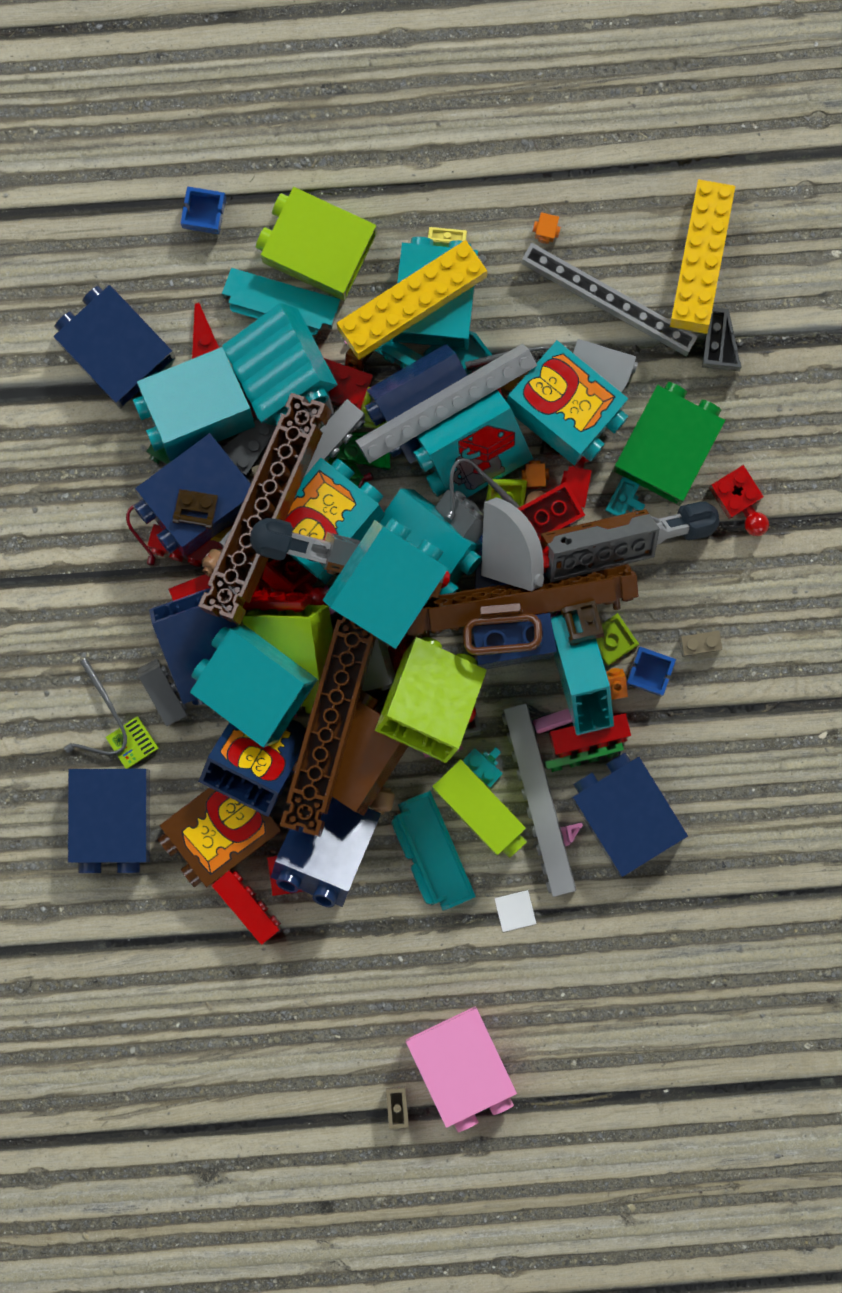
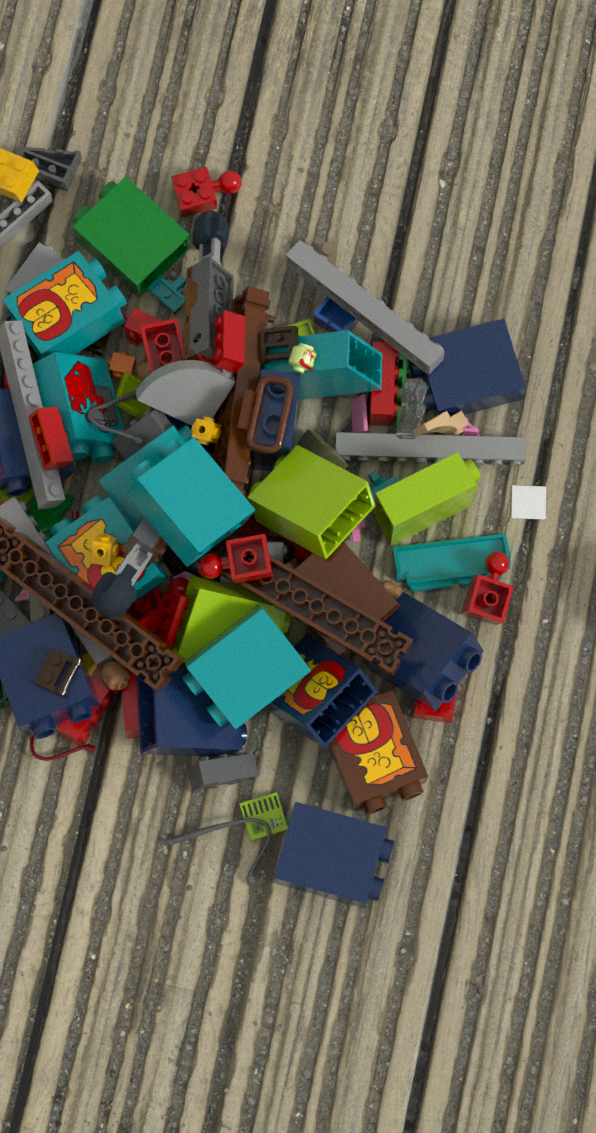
camera: 75 degrees left, 10 degrees down
red brick [211,870,281,945] -> none
none -> red brick [29,407,73,470]
none -> yellow brick [89,534,119,566]
none -> yellow brick [191,416,221,445]
none -> red brick [198,534,273,584]
none -> red brick [213,310,245,373]
none -> light grey brick [285,240,445,375]
none -> yellowish green head [289,343,317,374]
none -> olive slope [297,429,348,469]
none -> clear slope [396,378,429,439]
none -> tan slope [412,411,469,437]
none -> red brick [461,551,514,625]

